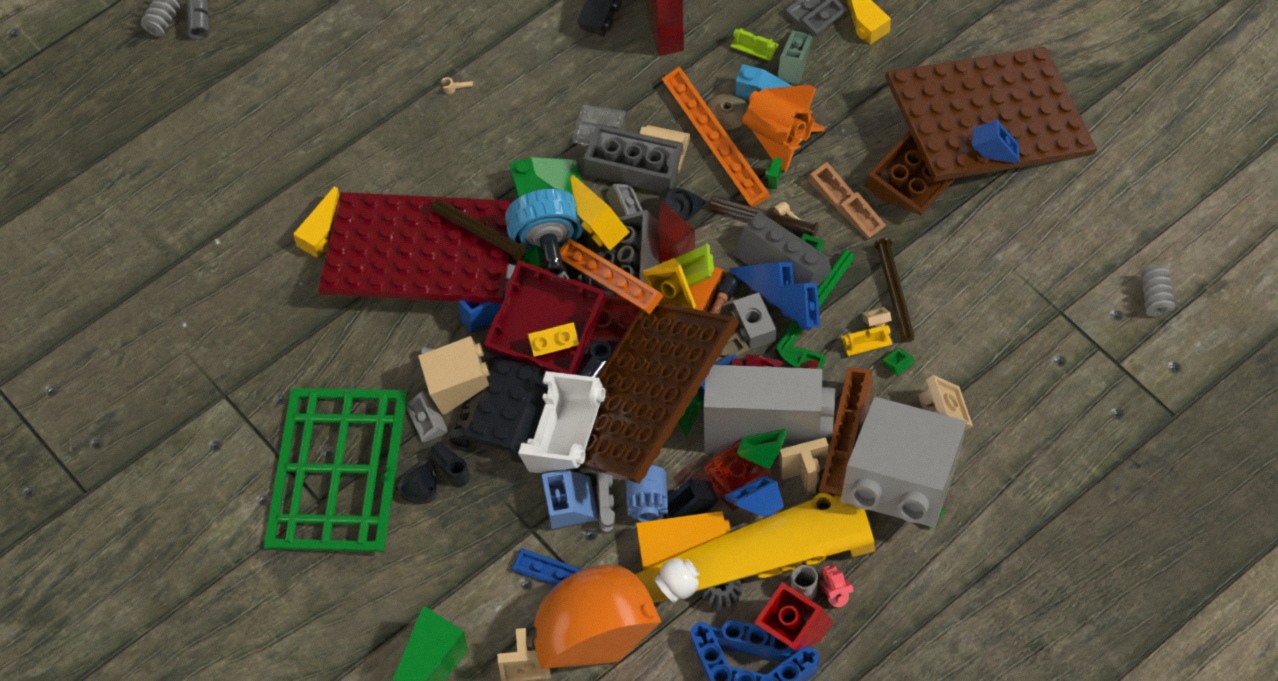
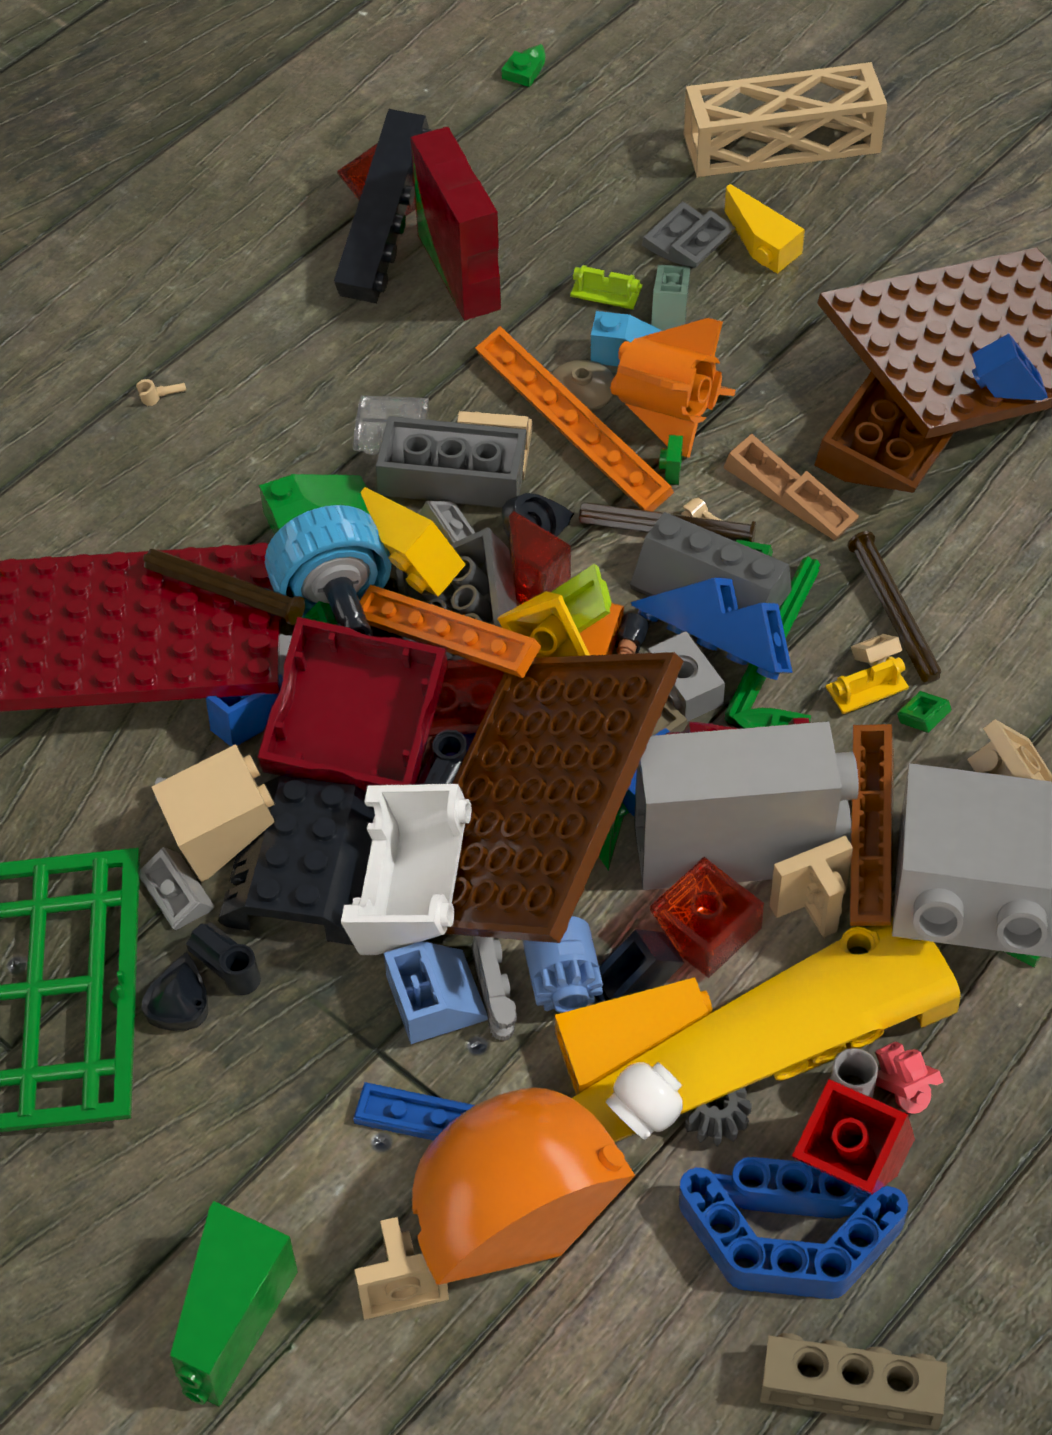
camera: 10 degrees left, 5 degrees down
yellow hinge [528,322,579,357] -> none
blue slope [725,476,784,517] -> none
green slope [737,428,787,470] -> none

